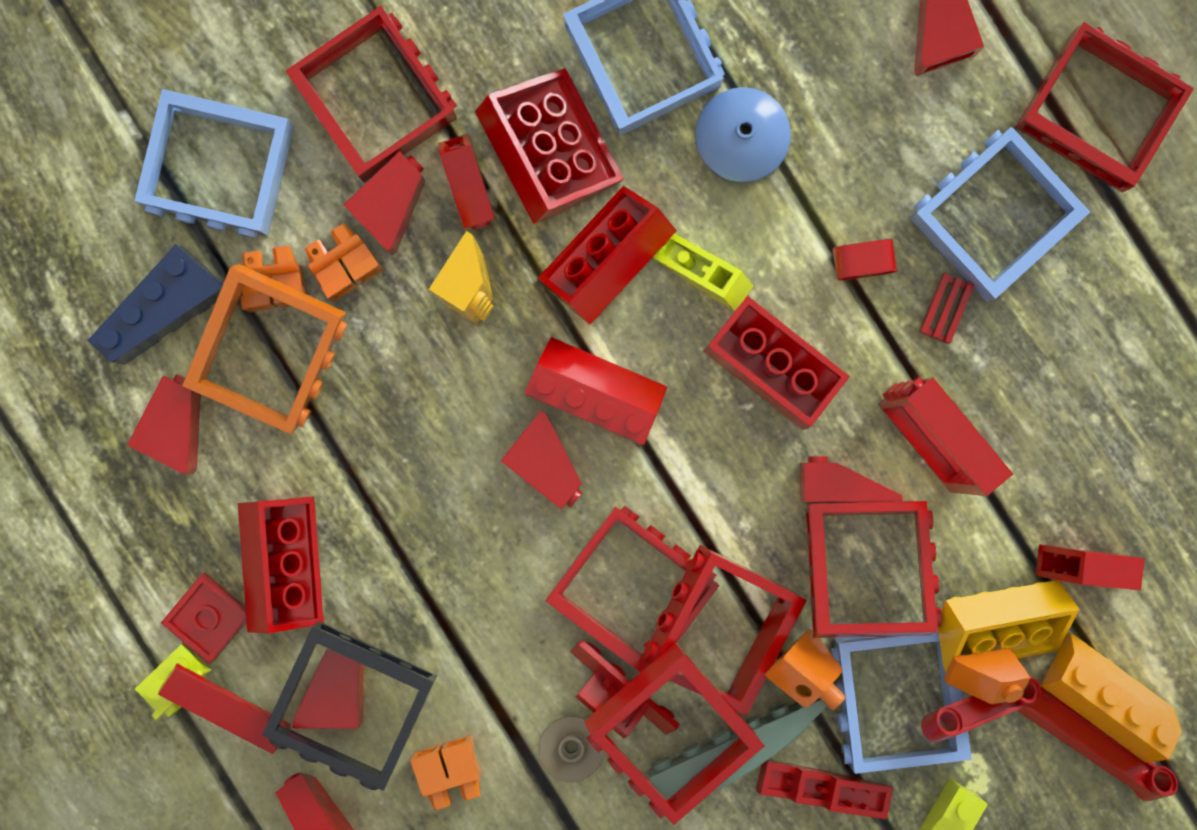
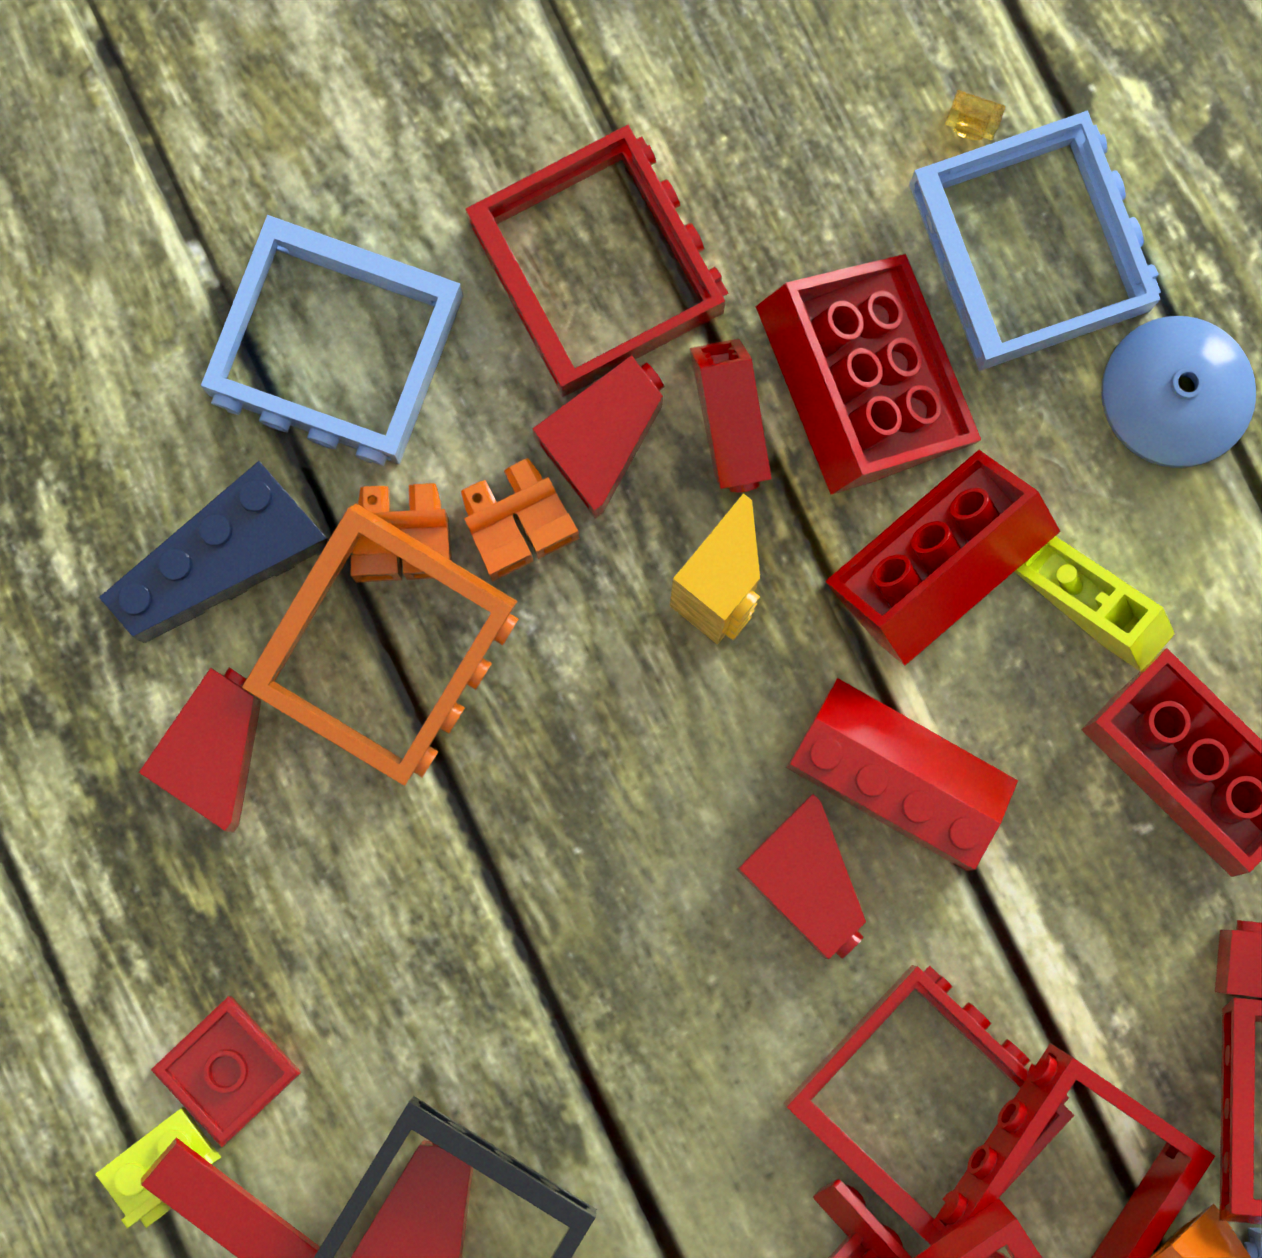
camera: 10 degrees right, 5 degrees down
red slope [237,496,324,634] -> none

